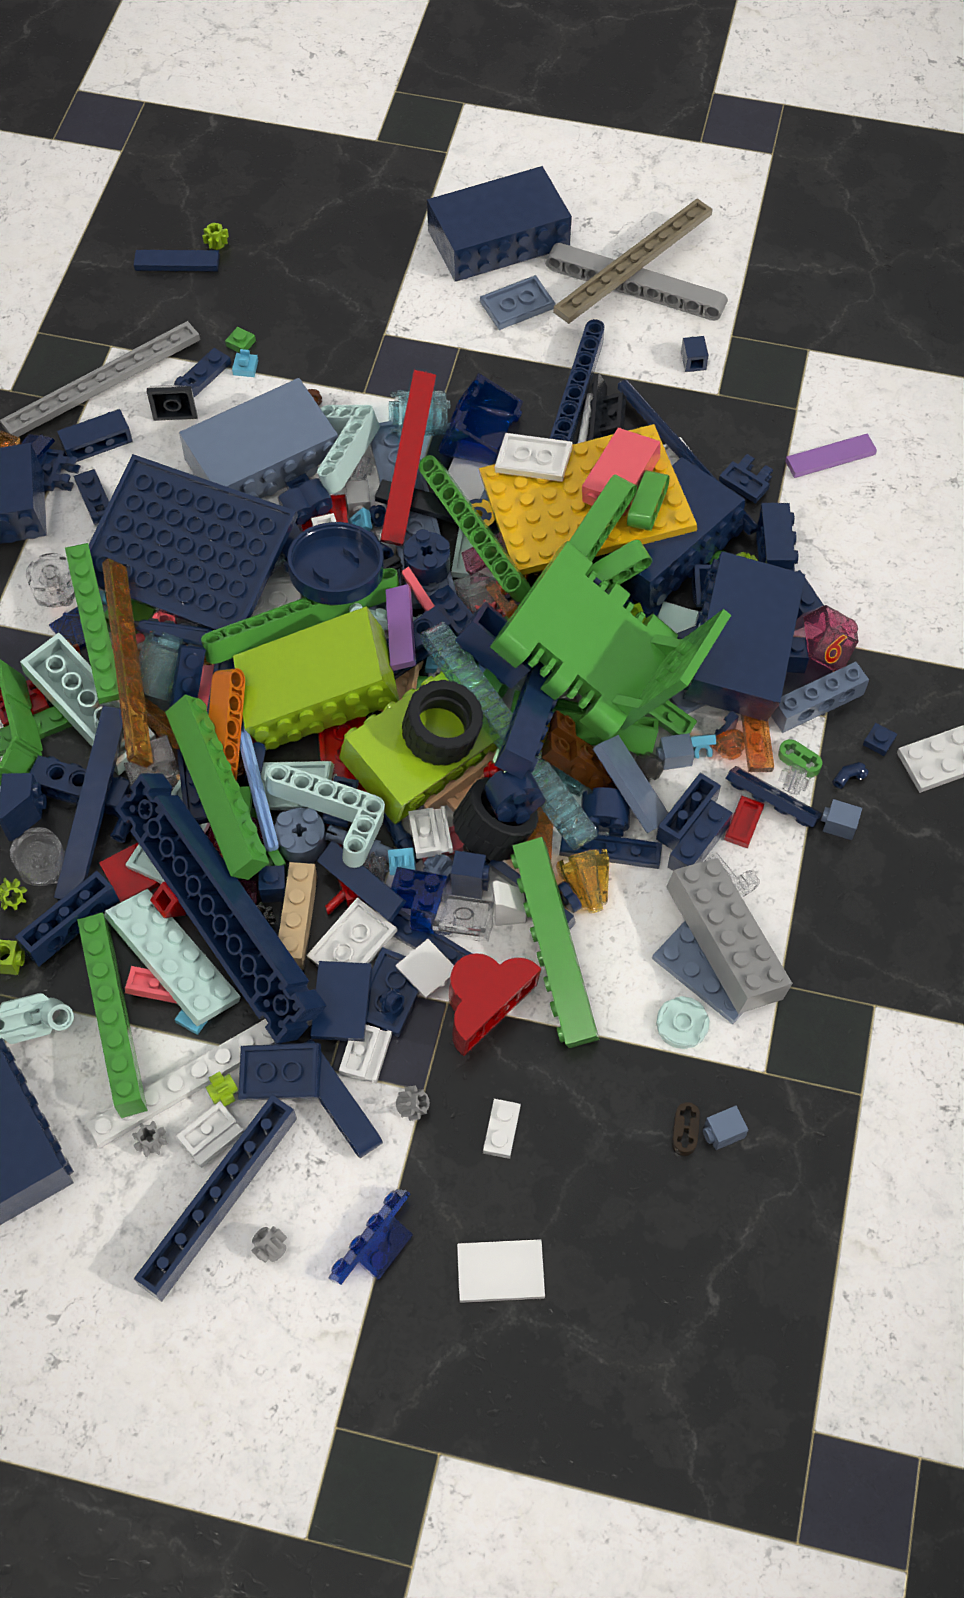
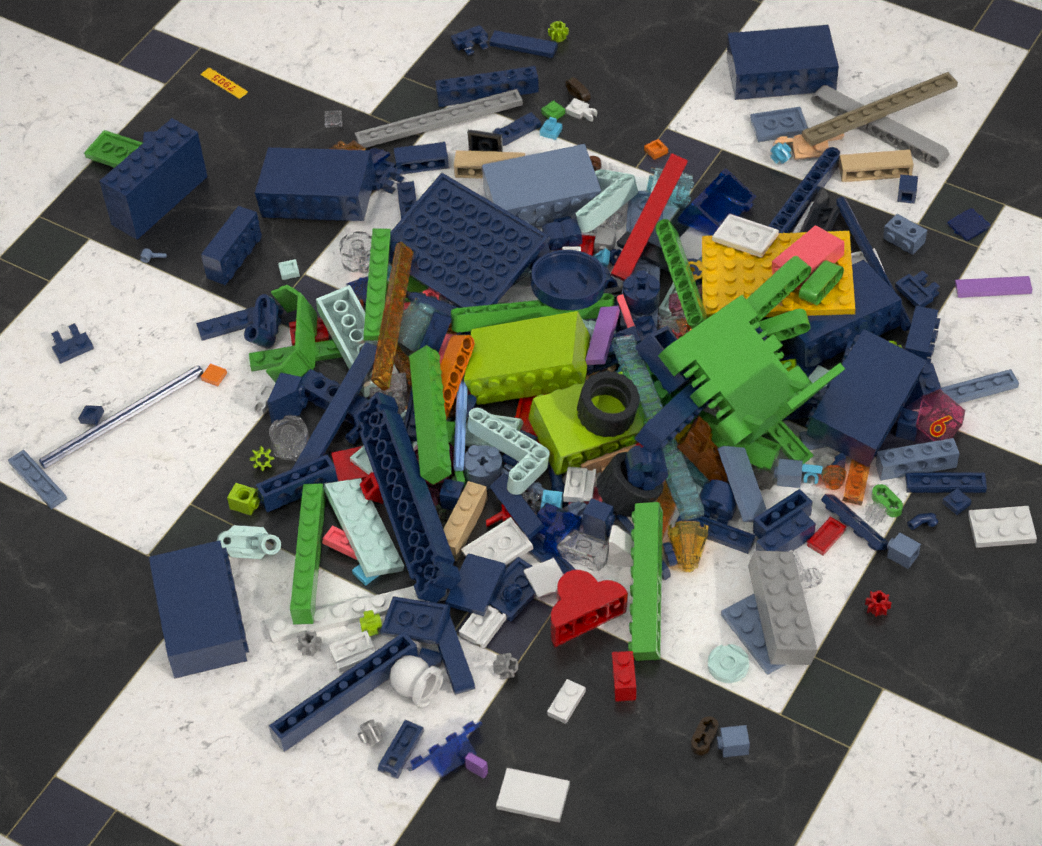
camera: 20 degrees right, 10 degrees down
none -> dark blue plate [377,719,424,779]
none -> white tile [390,655,444,707]
none -> dark blue tile [418,648,442,668]
none -> dark blue brick [435,66,539,107]
none -> dark blue plate [451,25,489,55]
none -> tan brick [454,150,525,179]
none -> medium lavender tile [465,753,488,779]
none -> dark brown beam [565,77,591,103]
none -> white plate [566,98,597,121]
none -> red brick [612,651,636,702]
none -> orange tile [644,139,668,160]
none -> medium azure gear [770,142,792,164]
none -> light nougat bracket [773,133,844,160]
none -> tan brick [839,150,914,182]
none -> red gear [865,590,892,617]
none -> sand blue brick [883,213,927,255]
none -> dark blue tile [905,473,987,493]
none -> sand blue plate [941,369,1019,407]
none -> clear blue piece [947,208,991,241]

